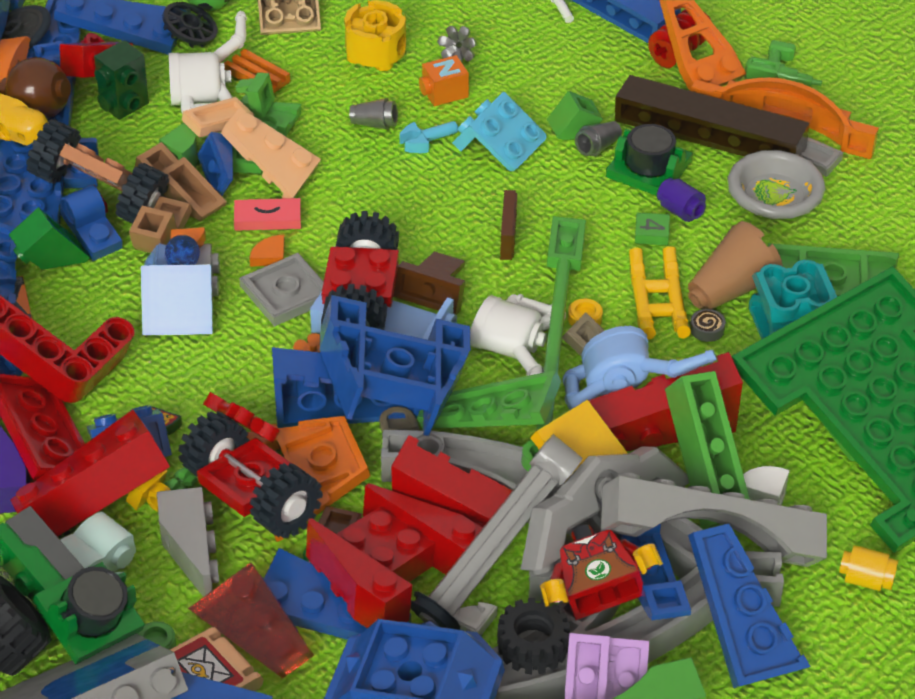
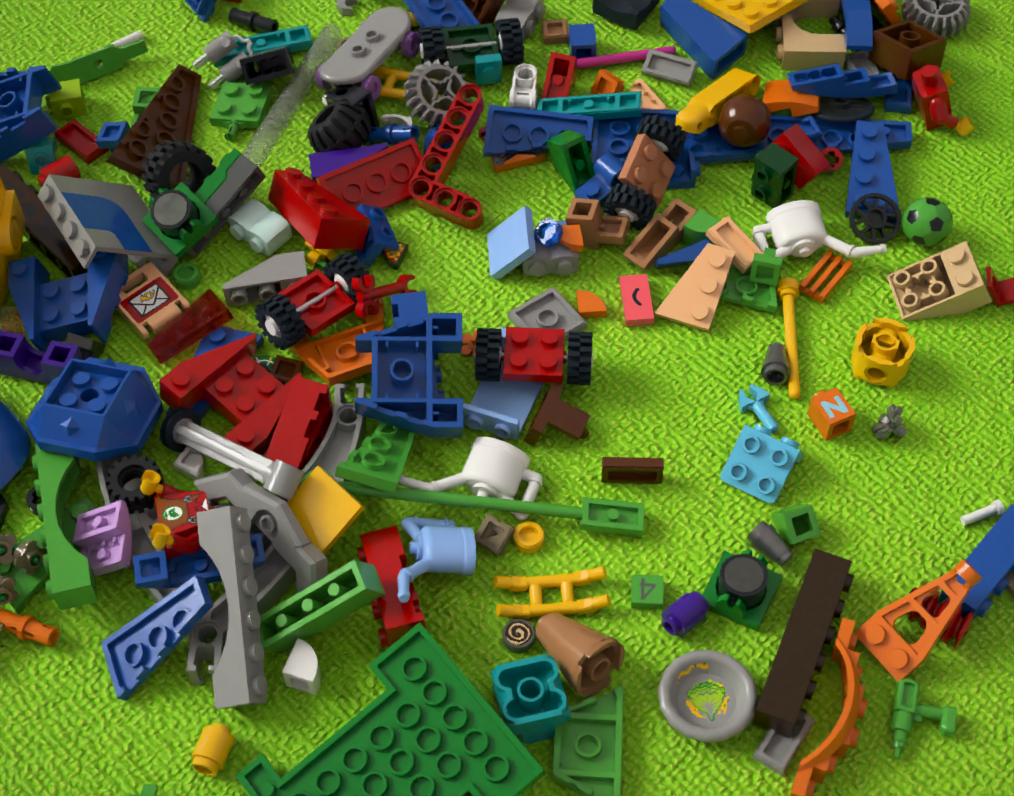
camera: 90 degrees right, 10 degrees up
none -> yellow piece [776,277,801,399]

